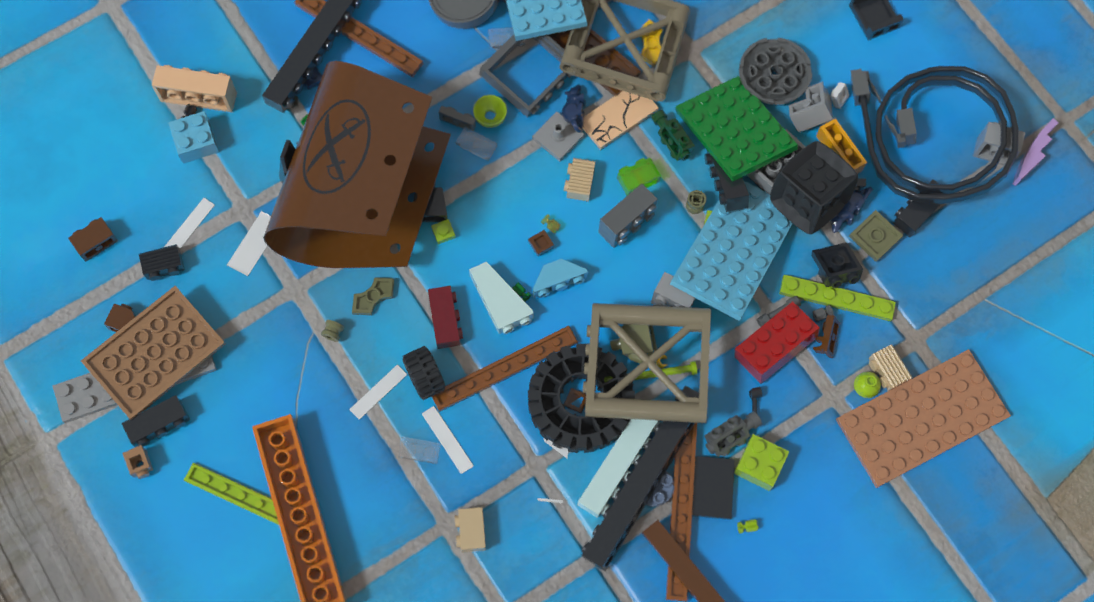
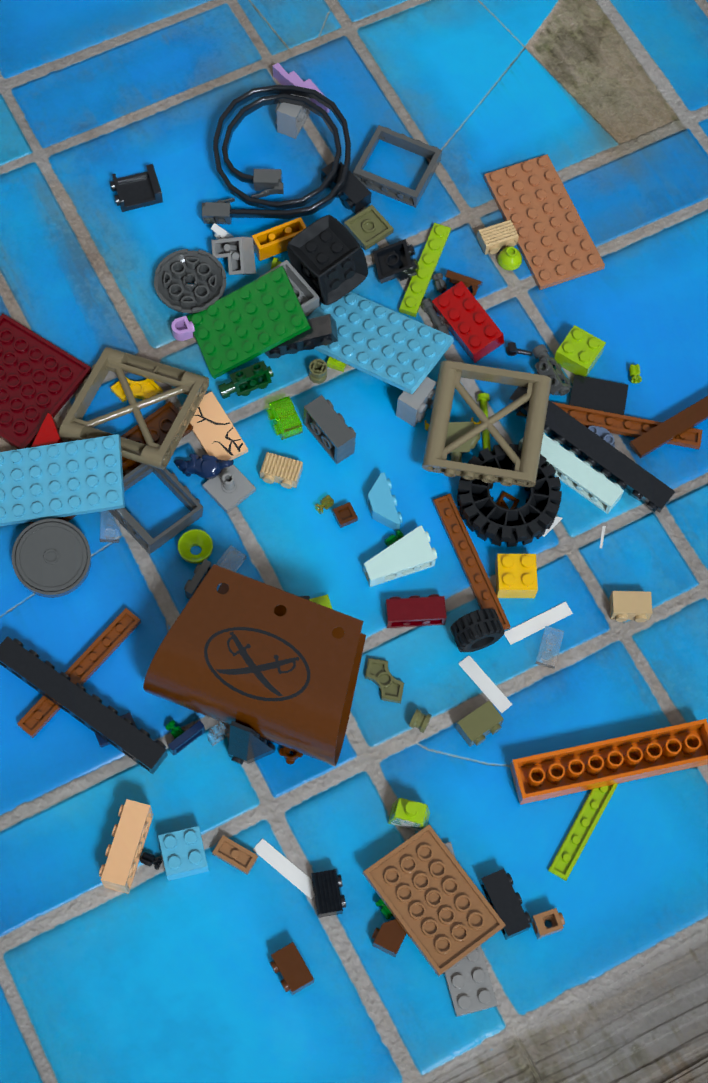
camera: 85 degrees left, 5 degrees down
white sticker [227,211,271,276] -> none
none -> dark blue tile [168,720,205,756]
none -> lavender plate [171,316,195,341]
none -> medium nougat plate [212,835,258,875]
none -> dark grey window [353,125,442,208]
none -> lime torso [388,798,430,831]
none -> olive brick [456,701,504,747]
none -> yellow brick [495,554,538,598]

